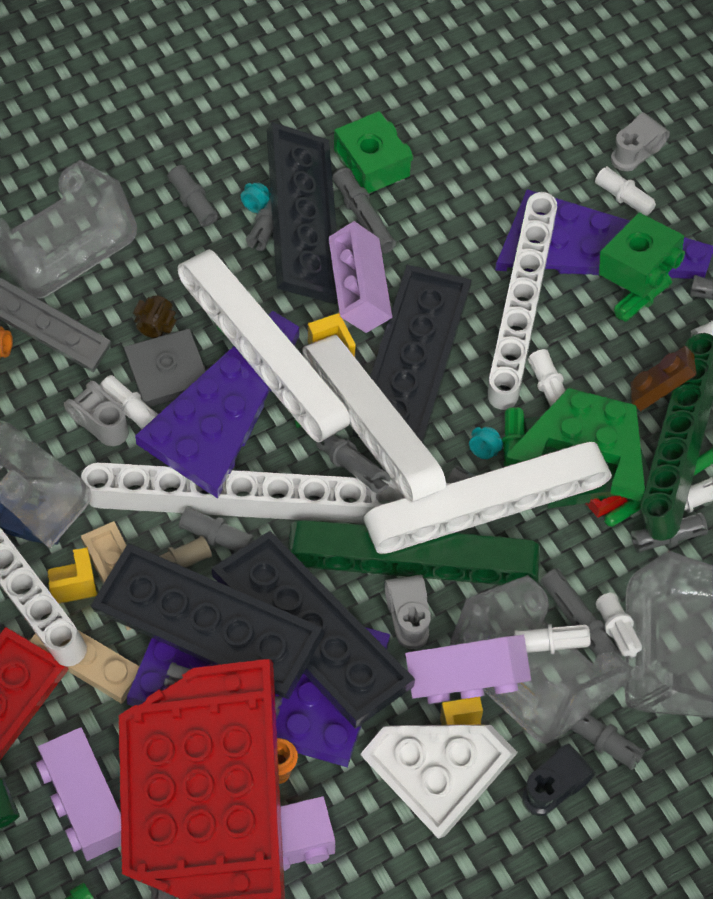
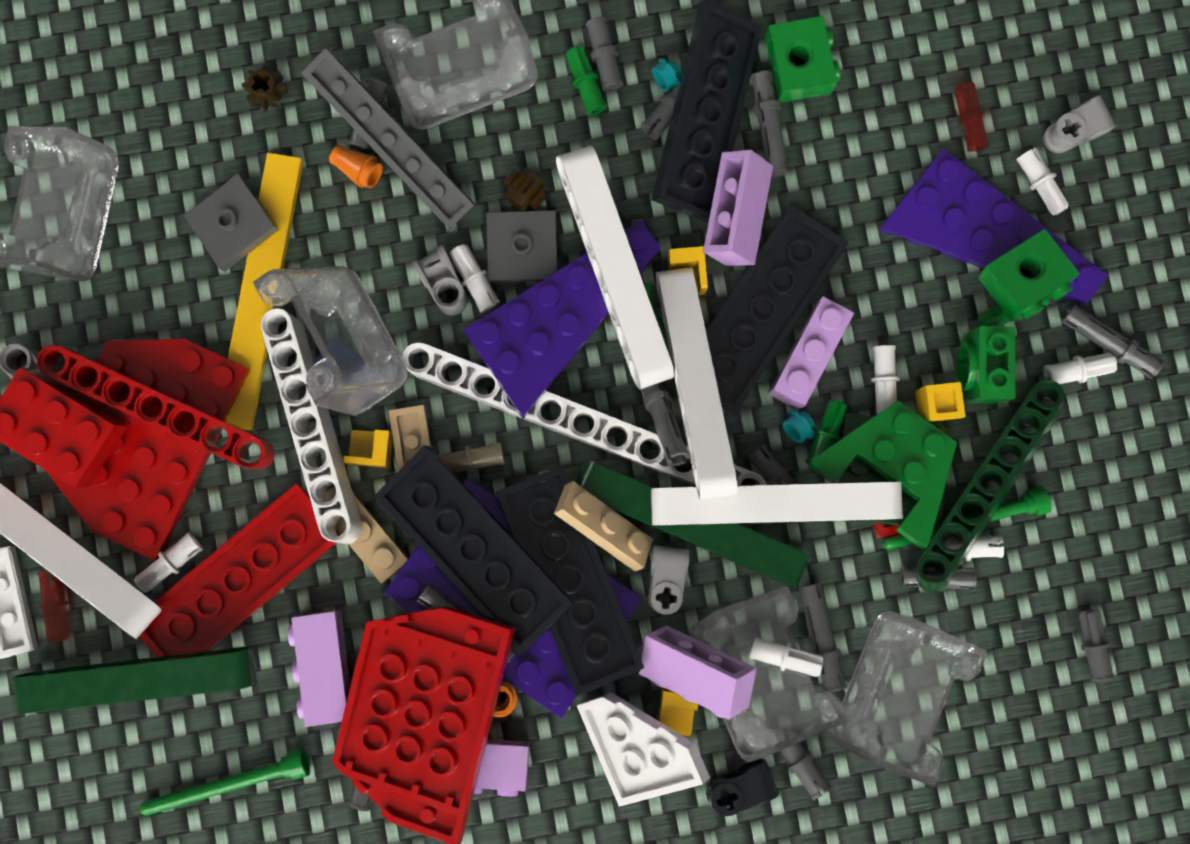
camera: 15 degrees right, 25 degrees up
dark grey pin [179,507,254,552] -> none
white beam [488,192,557,410] -> none
white axle [596,593,642,658] -> none
reddish brown plate [630,346,696,411] -> none
none -> tan plate [554,481,653,572]
none -> green axle [565,46,607,116]
none -> lavender brick [768,296,854,410]
none -> yellow panel [915,382,966,423]
none -> clear red axle [954,82,990,152]
none -> green brick [956,326,1015,405]

